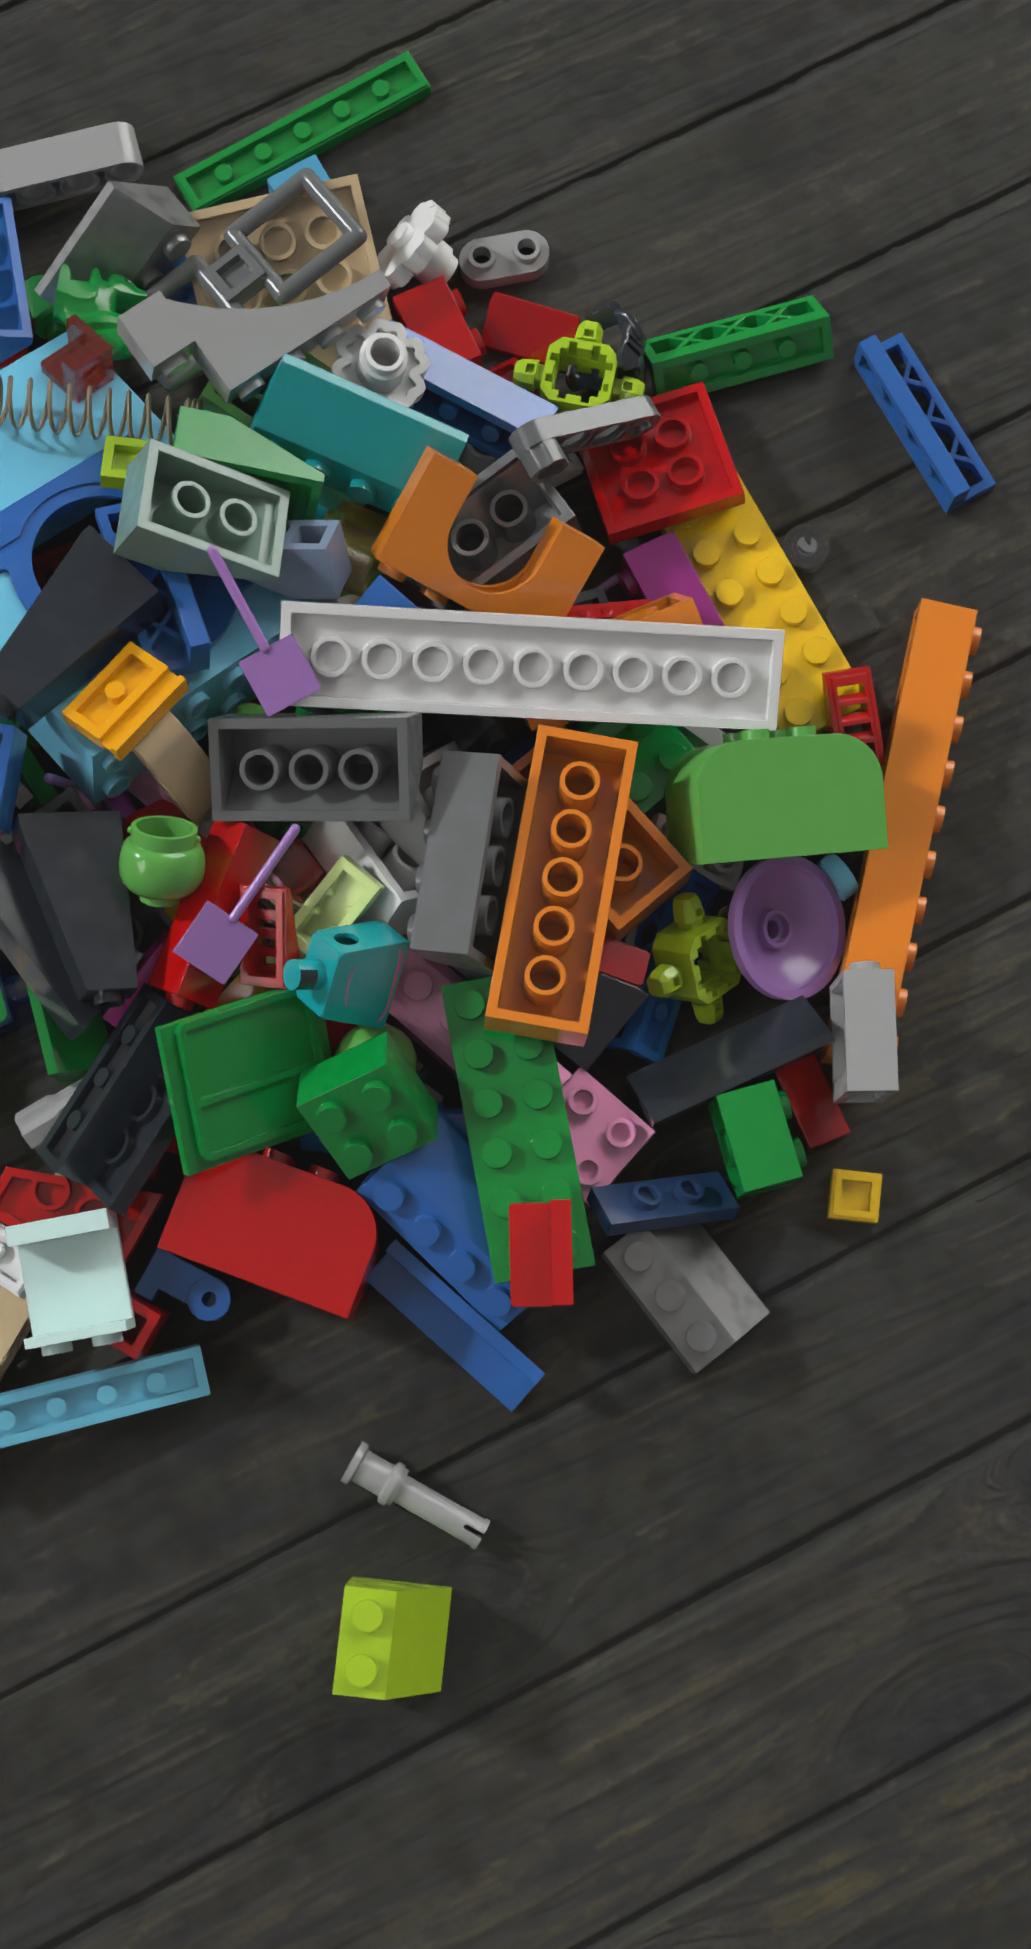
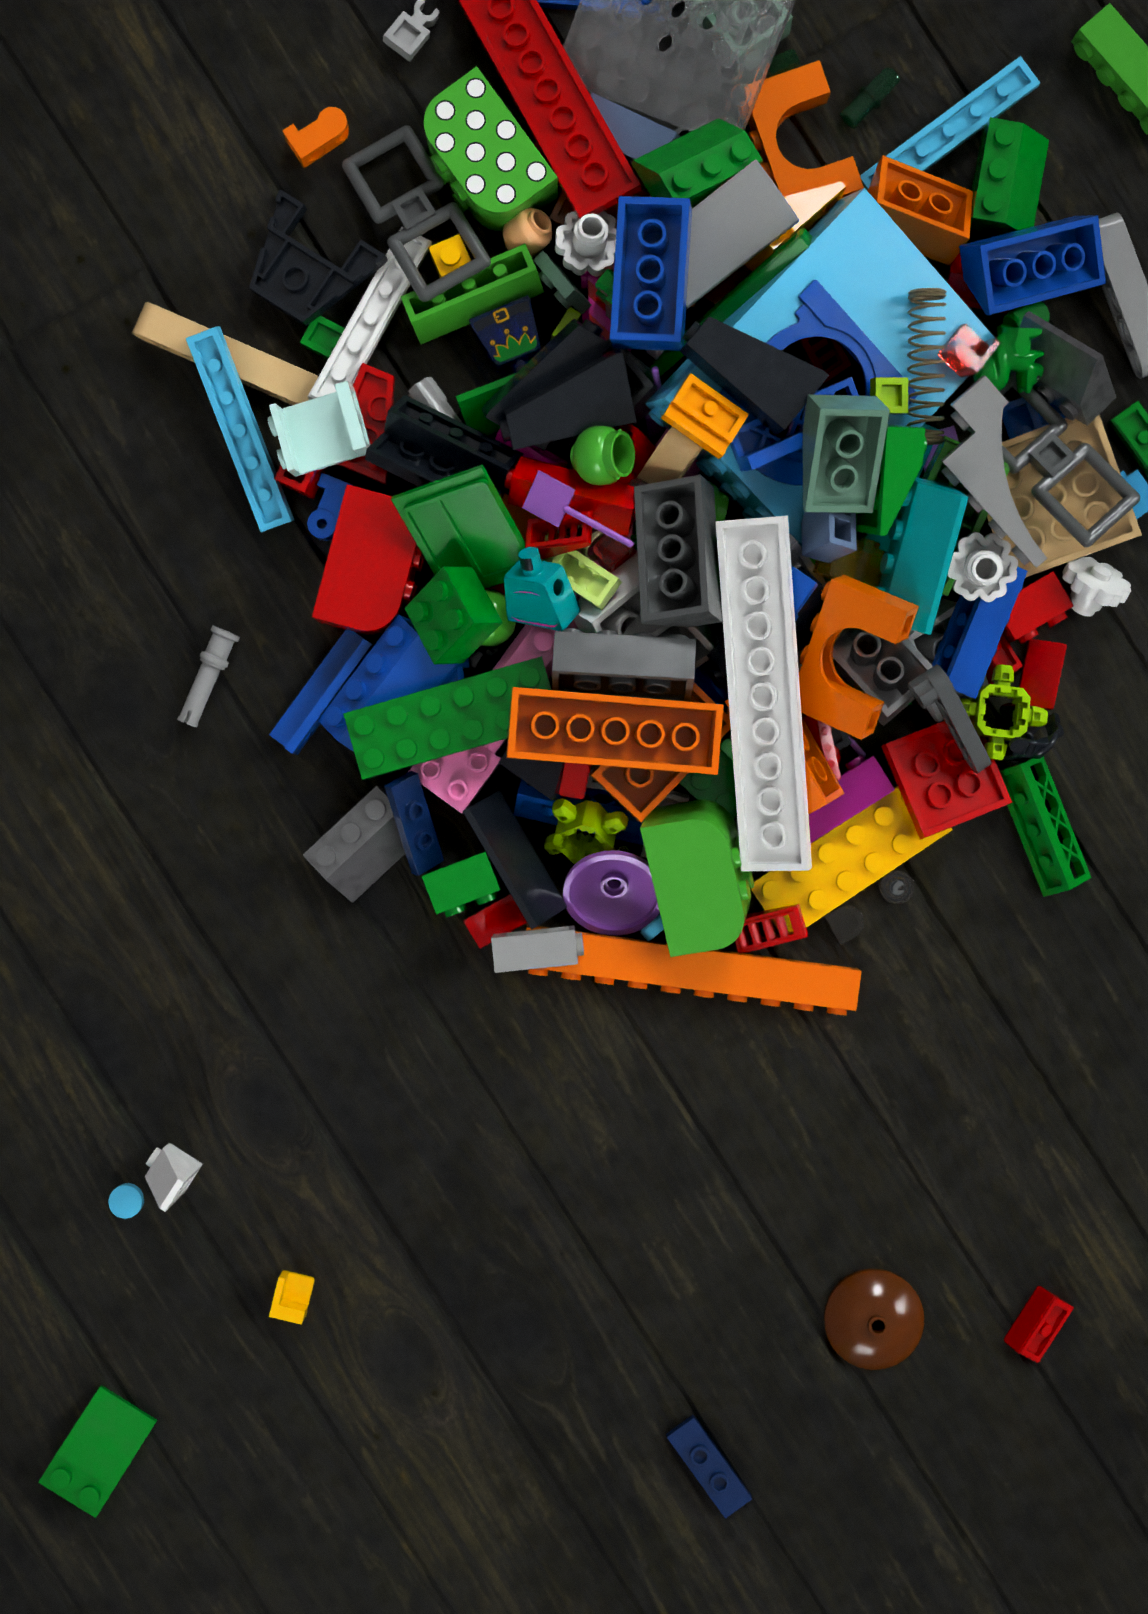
camera: 75 degrees right, 10 degrees up
medium lavender piece [207,545,322,717] -> none
lime slope [332,1576,452,1700] -> none
light grey plate [459,230,549,289] -> none
red panel [509,1199,574,1307] -> none
yellow tile [827,1169,882,1224] -> none
blue fence [852,332,996,514] -> none

